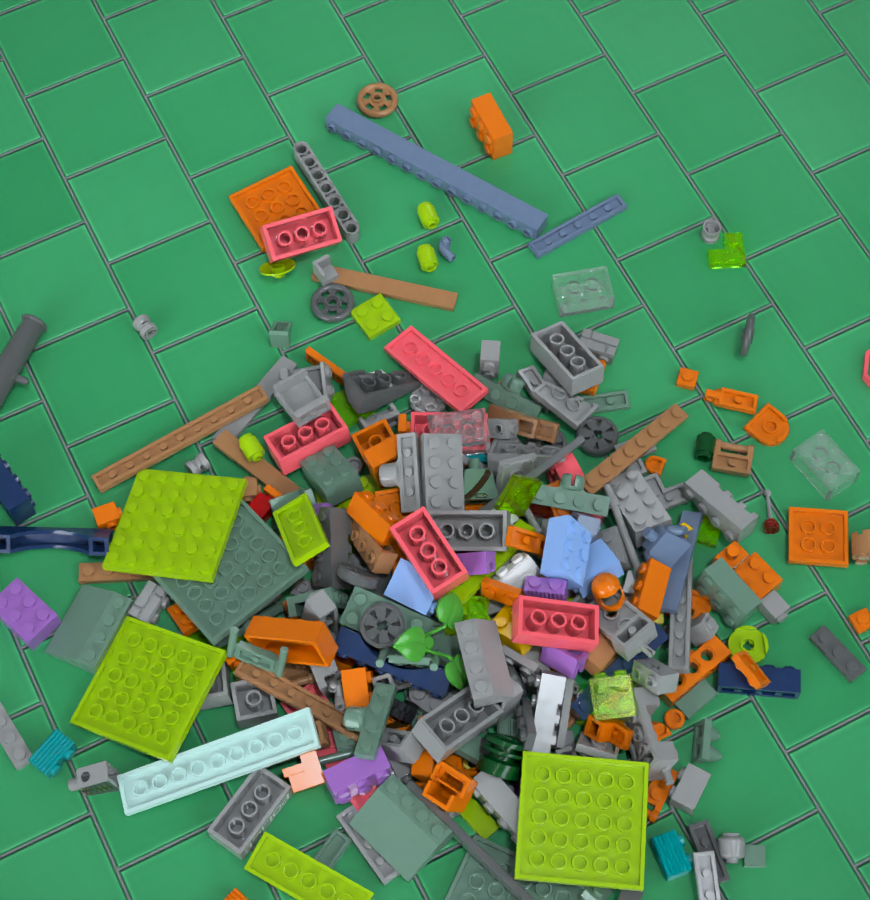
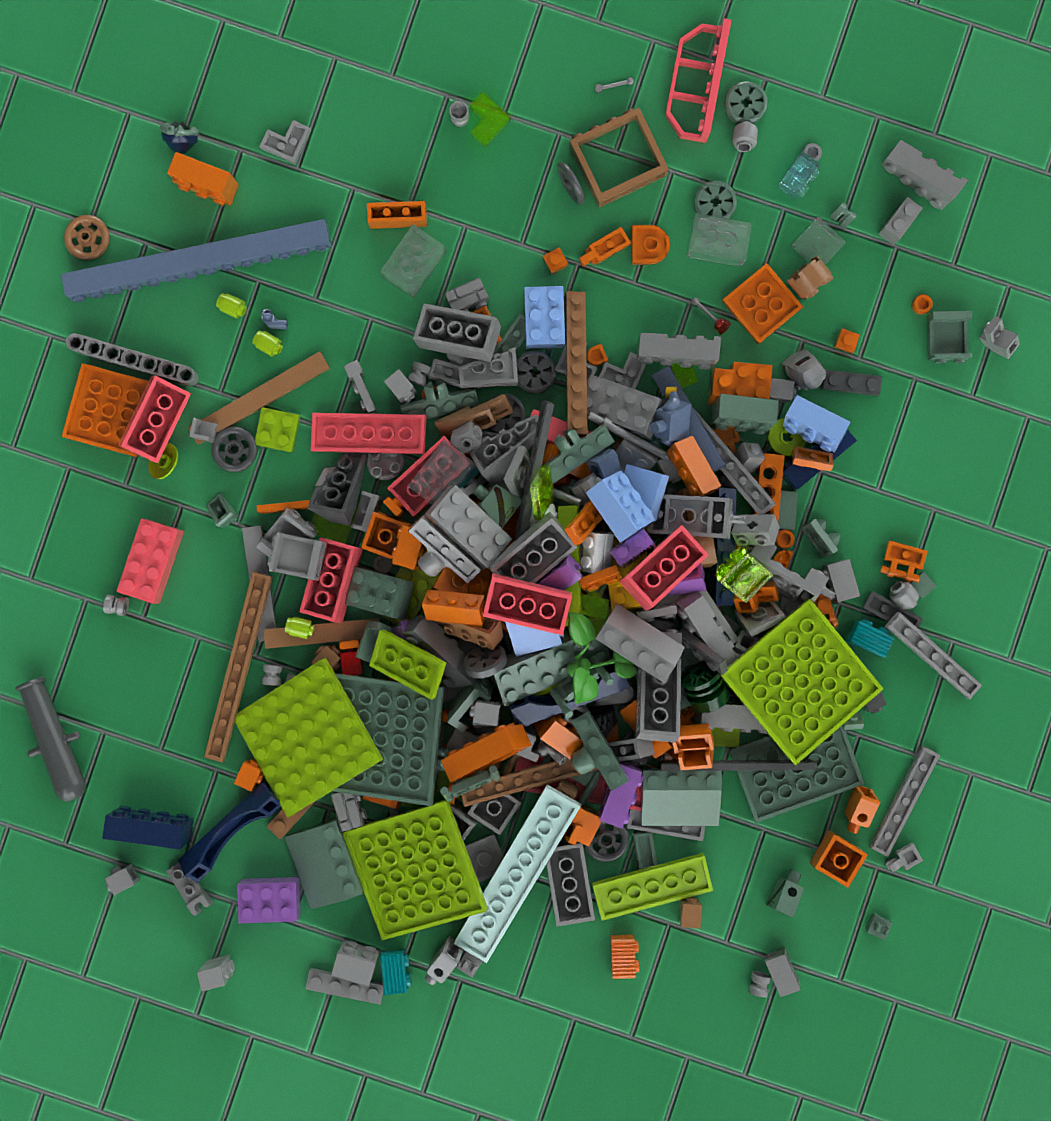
camera: 50 degrees left, 25 degrees up
dark grey wheel [360,602,405,648] -> none
sand blue tile [528,193,628,259] -> none
orange helmet [591,572,625,612] -> none
dark green brick [694,432,716,462] -> none
medium nougat plate [711,439,754,477] -> none
none -> coral brick [117,518,184,604]
none -> hair [160,121,199,154]
none -> light grey plate [259,120,311,165]
none -> light grey brick [331,941,380,986]
none -> light grey plate [344,360,377,414]
none -> orange brick [367,201,427,229]
none -> light grey wheel [408,362,431,387]
none -> light grey tile [456,951,483,978]
none -> light grey plate [465,833,504,882]
none -> light blue brick [524,286,565,349]
none -> medium nougat window [569,108,669,208]
none -> dark grey plate [584,821,629,862]
none -> light grey hinge [595,77,634,93]
none -> sand green wheel [694,181,737,225]
none -> light grey helmet [782,349,826,391]
none -> light blue brick [783,395,850,453]
none -> orange plate [880,540,927,583]

